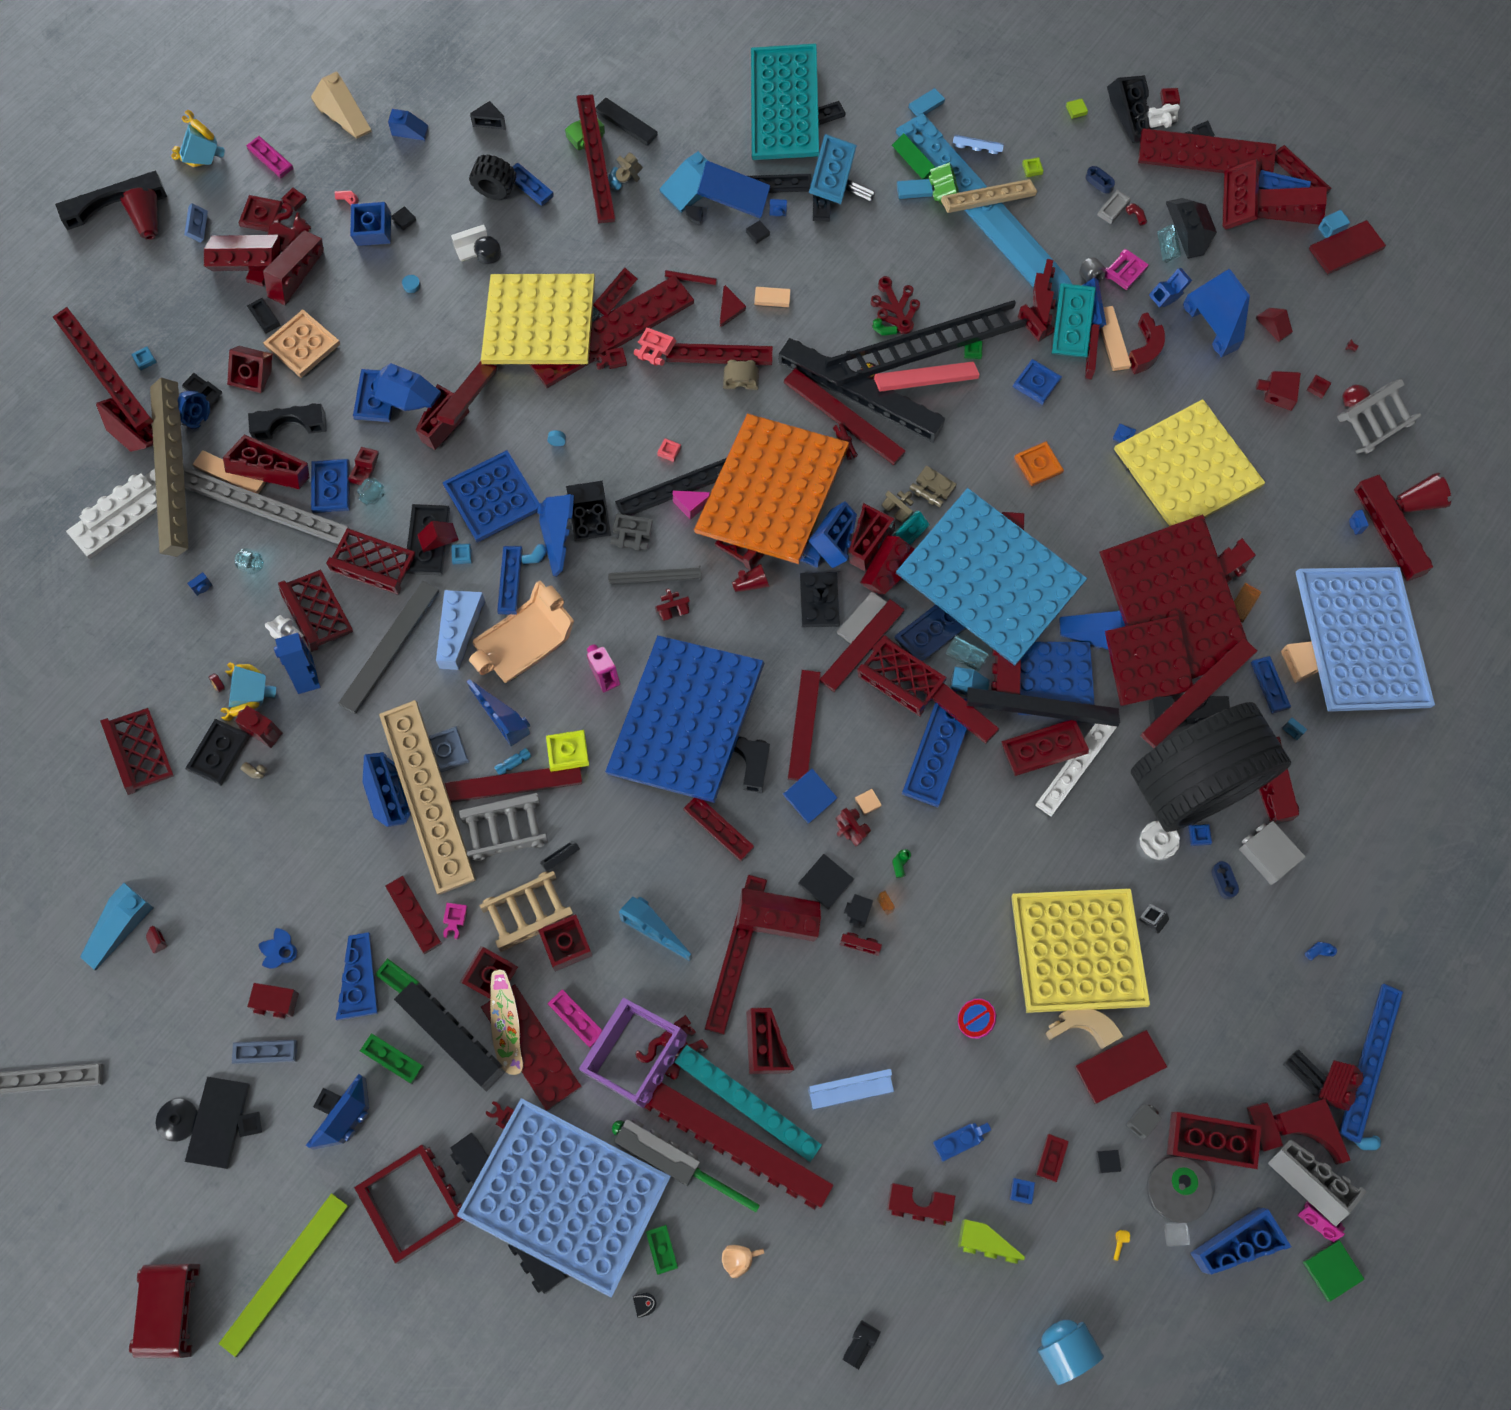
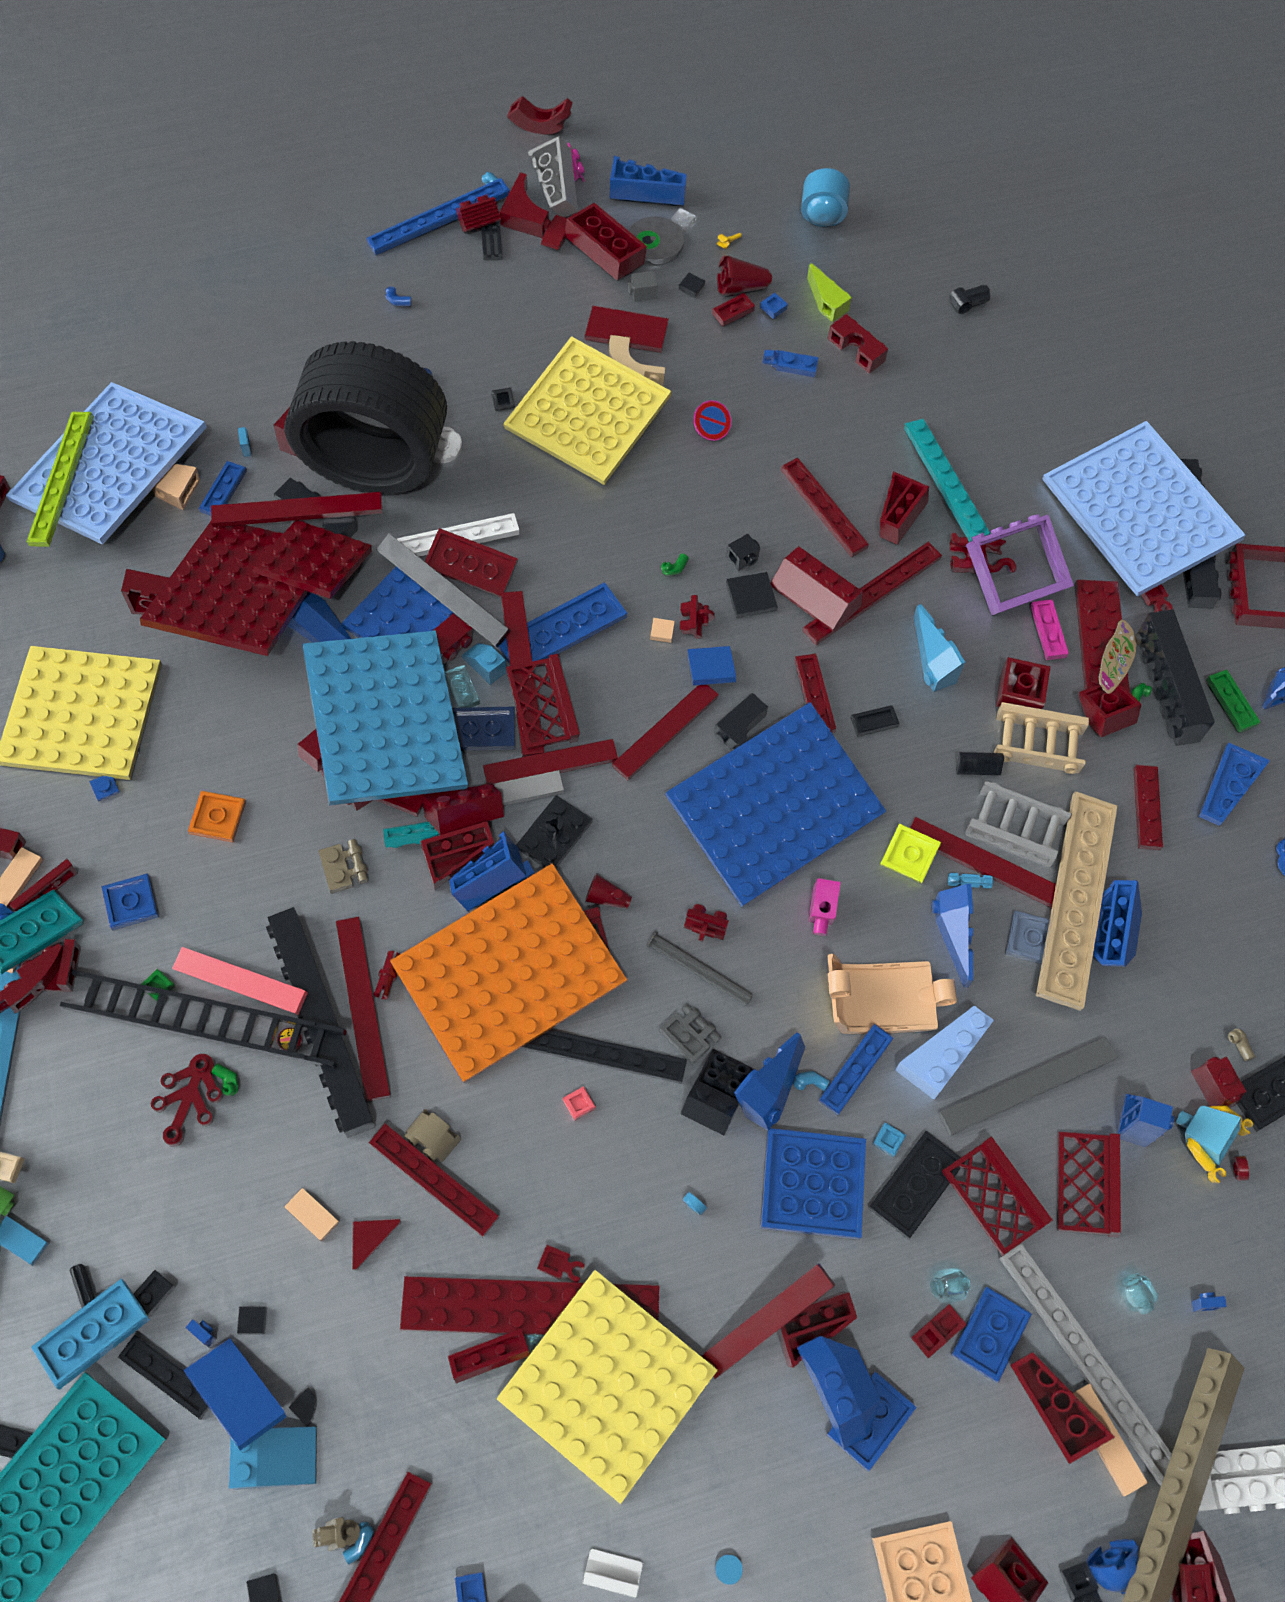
camera: 145 degrees left, 5 degrees down
black arch [248,403,327,441] -> none
white hips [265,615,304,639] -> none
green tile [375,958,420,993] -> none
dark red slope [417,521,459,552] -> none
dark pink plate [443,903,468,940] -> none
black hair [474,236,501,264] -> none
piece [612,1118,760,1212] -> none
black tile [633,1293,657,1318] -> none
coral plate [634,328,676,366] -> none
dark red brick [644,1082,833,1210] -> none
green plate [646,1225,678,1275] -> none
dark red bar [665,270,717,286] -> none
dark pink slope [673,491,710,520] -> none
light nougat piece [722,1245,764,1278] -> none
light blue fence [808,1069,894,1110] -> none
dark red plate [840,932,882,956] -> none
clear orange tile [877,891,895,915] -> none
dark tan hips [882,490,914,523] -> none
clear orange tile [1234,583,1261,623] -> none
green tile [1303,1240,1365,1302] -> none
none -> lime tile [26,412,94,547]
none -> dark red arch [507,95,573,135]
none -> dark red cone [717,256,772,296]
none -> dark red tile [781,457,869,557]
none -> black tile [850,705,900,737]
none -> green arm [1131,683,1152,702]

